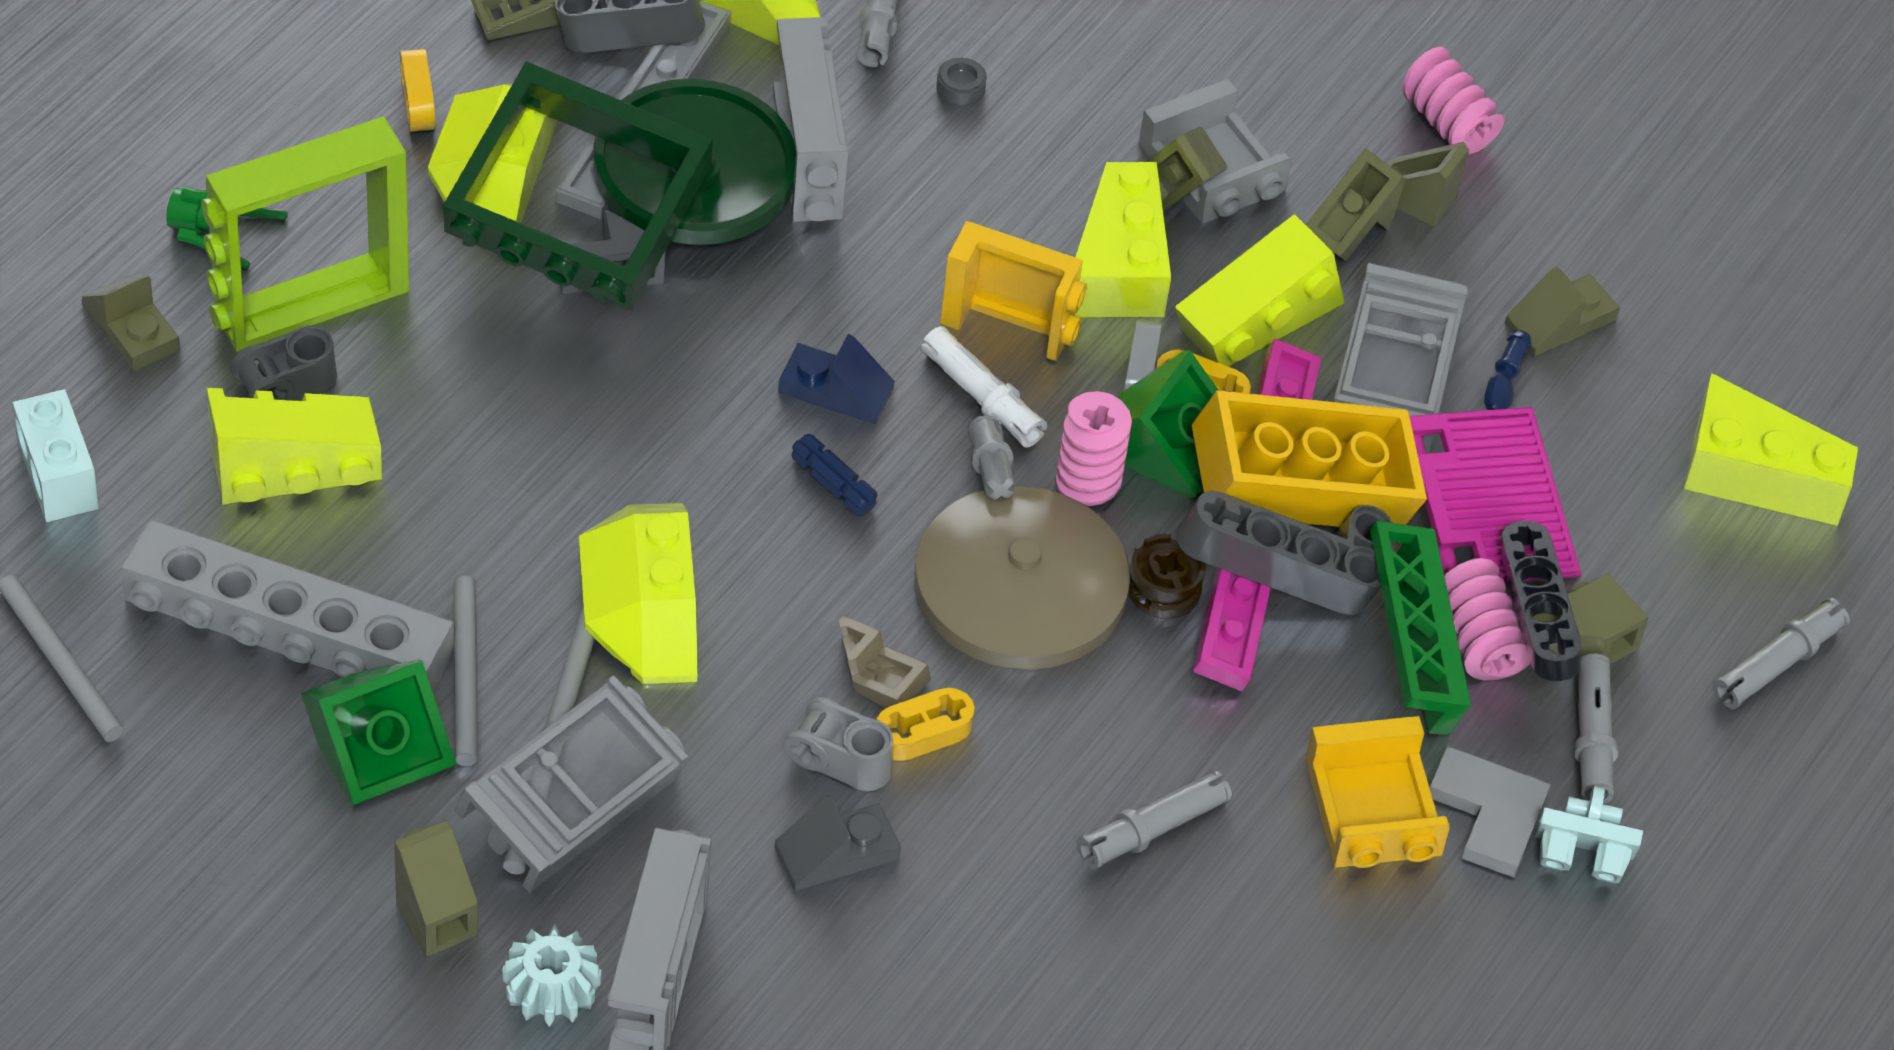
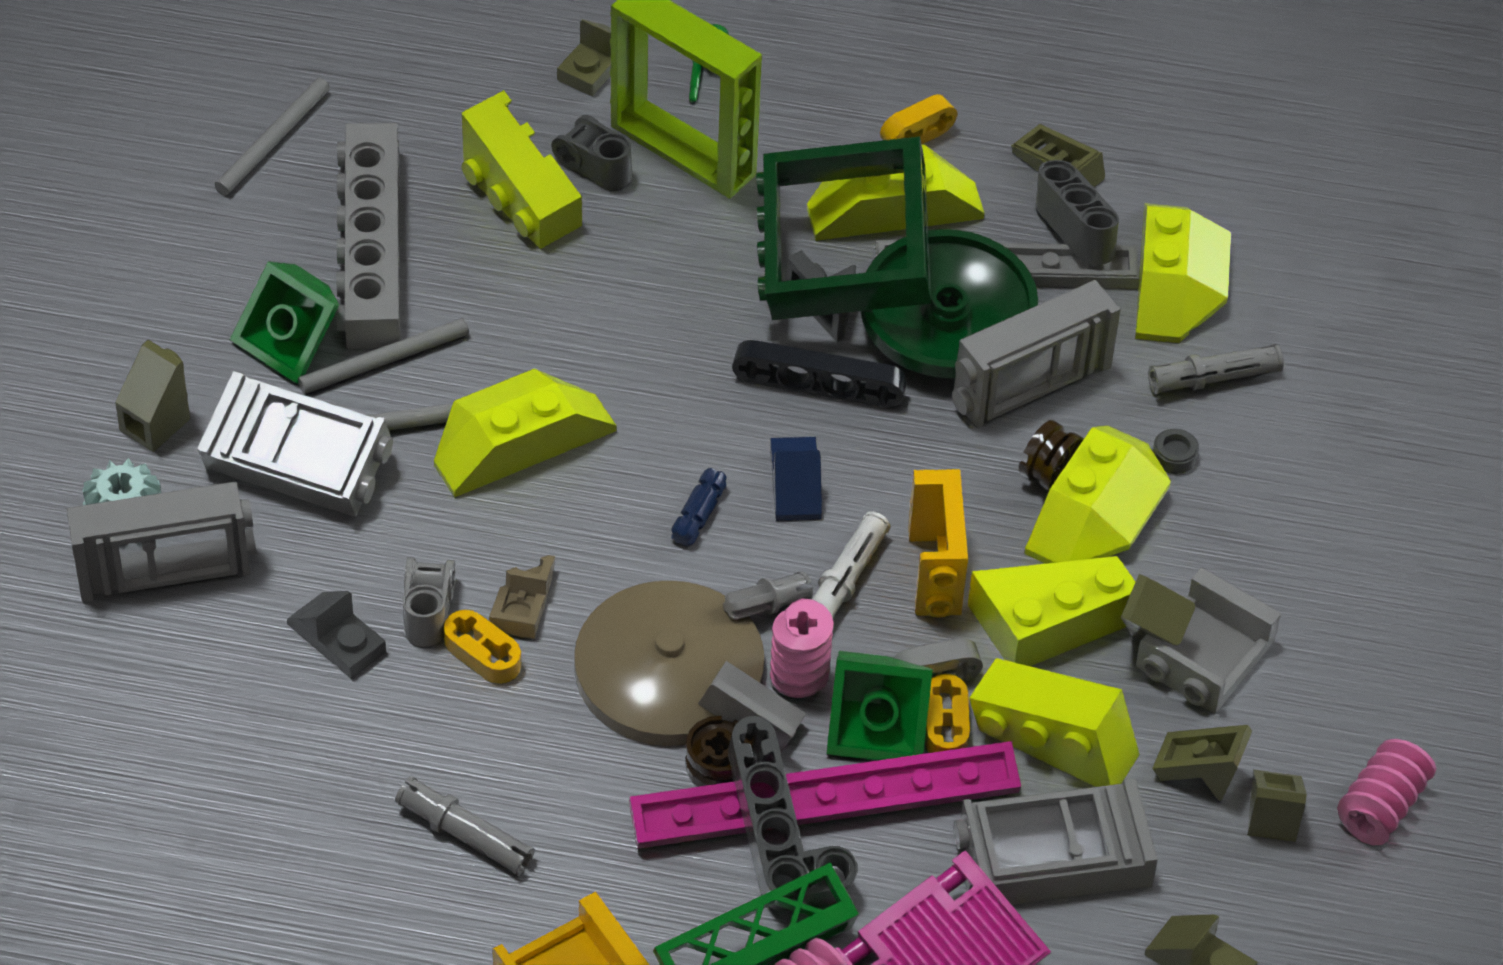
camera: 70 degrees right, 0 degrees up
light aqua brick [12,389,99,523] -> none
yellow brick [1192,390,1427,527] -> none
dark blue piece [1484,330,1531,410] -> none
none -> light grey panel [698,661,806,753]
none -> black beam [732,340,908,408]
none -> dark brown wheel [1018,420,1084,492]
none -> neon yellow wedge [1024,425,1171,564]

